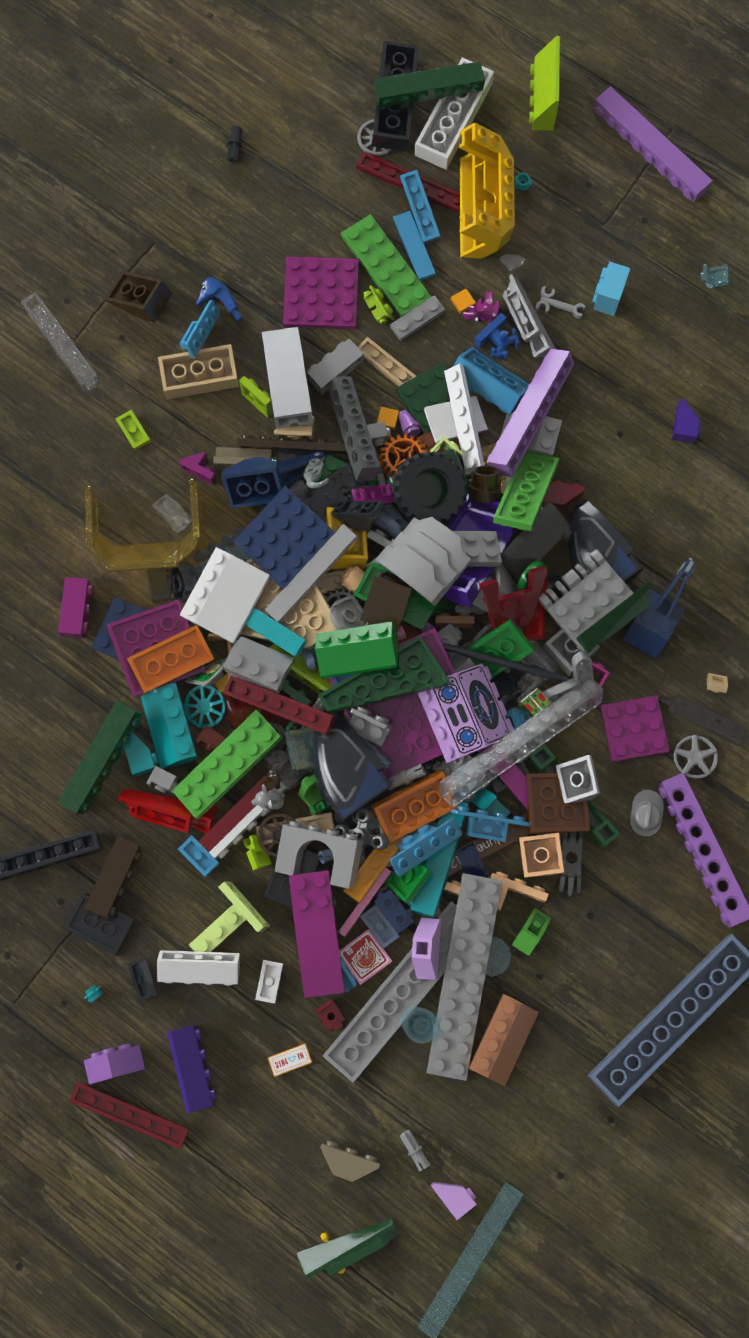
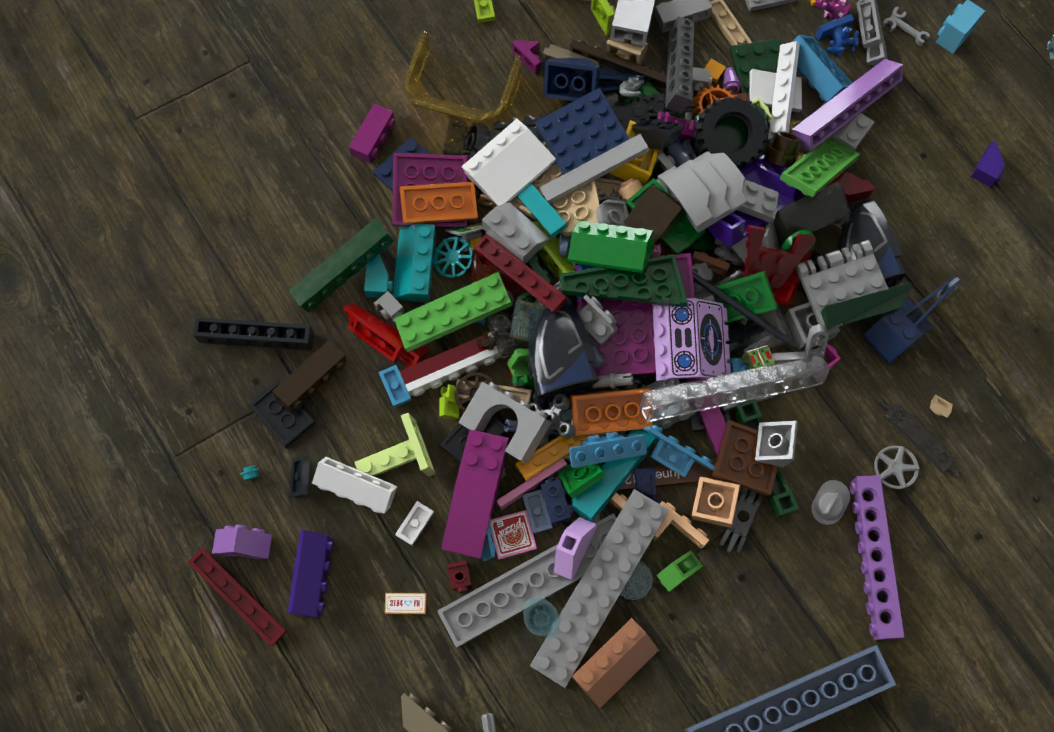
camera: 20 degrees right, 5 degrees down
clear slope [152,494,192,533] -> none
clear red brick [195,725,226,753] -> none
light grey animal [252,784,284,811] -> none
teal slope [470,788,511,816] -> none
magenta plate [600,695,669,762] -> none

